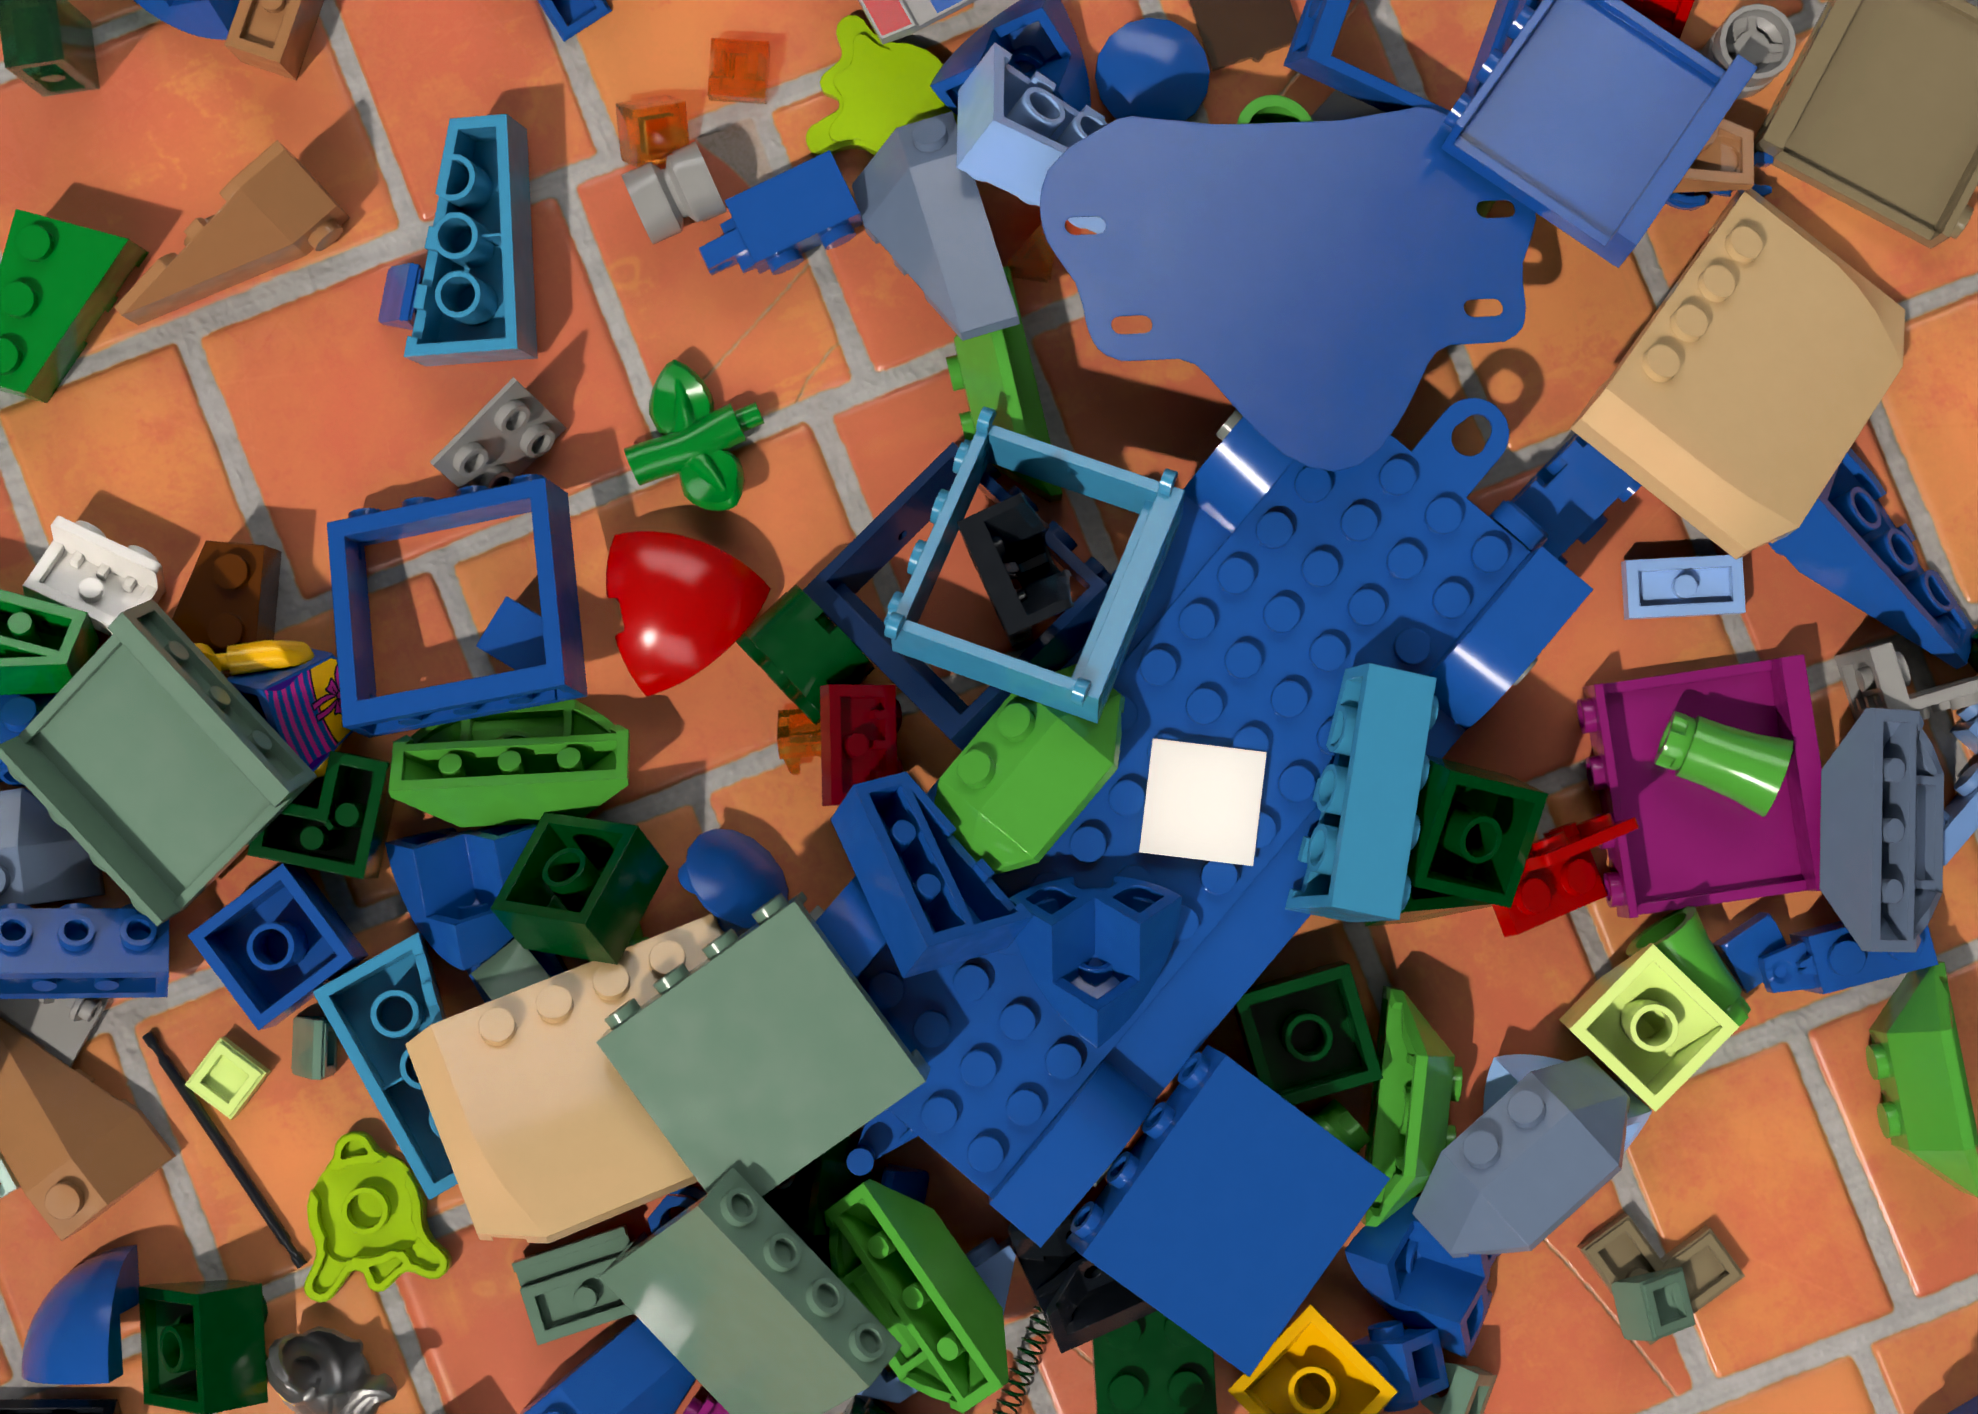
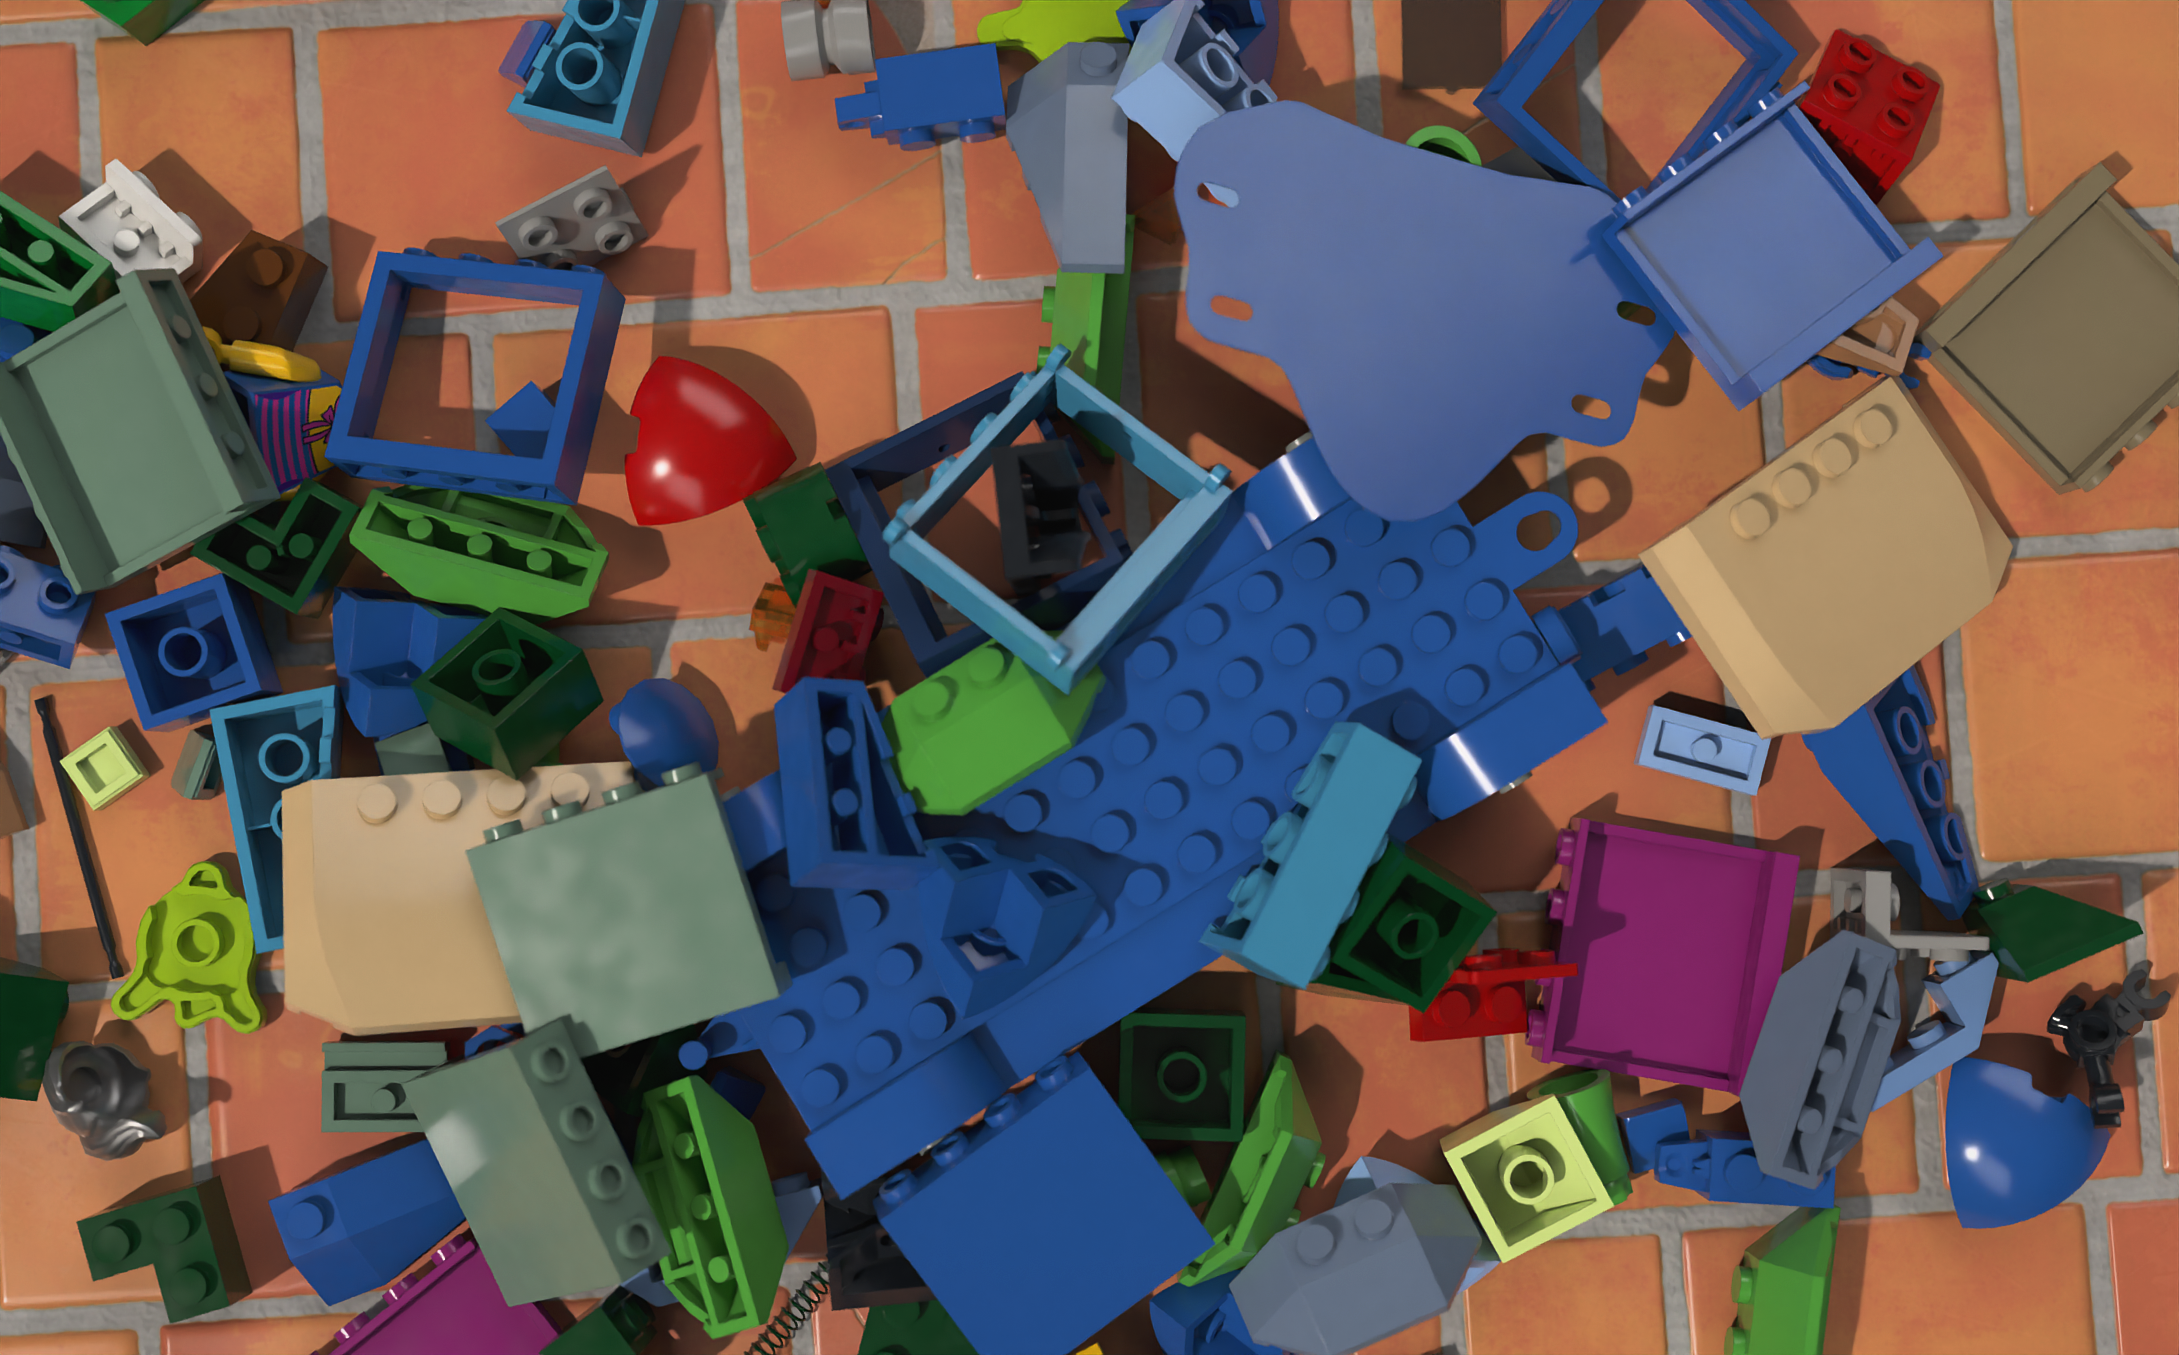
camera: 15 degrees right, 0 degrees up
green plant [624,359,764,511] -> none
blue dish [1095,18,1210,121] -> none
white sticker [1139,738,1267,866] -> none
bright green plant [1654,711,1793,817] -> none
light grey wheel [1702,3,1796,99] -> none

